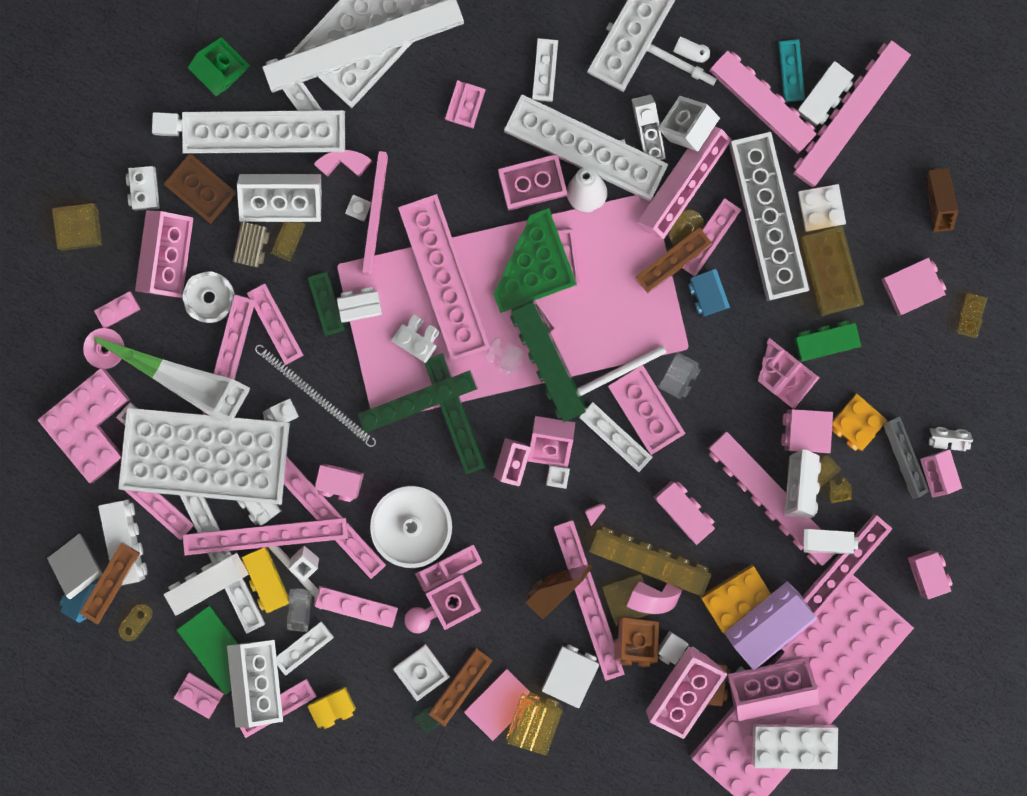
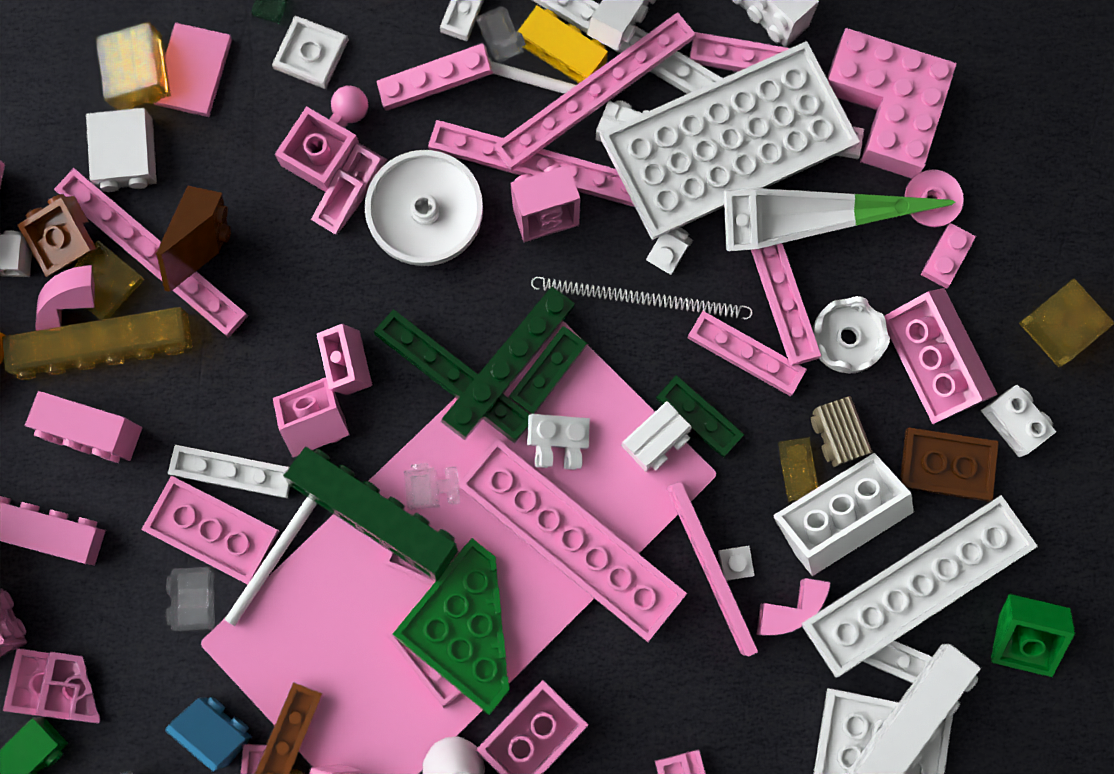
camera: 150 degrees right, 10 degrees down
white brick [152,113,182,137] -> none
white brick [289,546,319,582] -> none
dark orange tile [428,648,493,726] -> none
white tile [546,465,570,489] -> none
bright pink slope [585,503,605,526] -> none
none -> dark green plate [509,326,587,414]

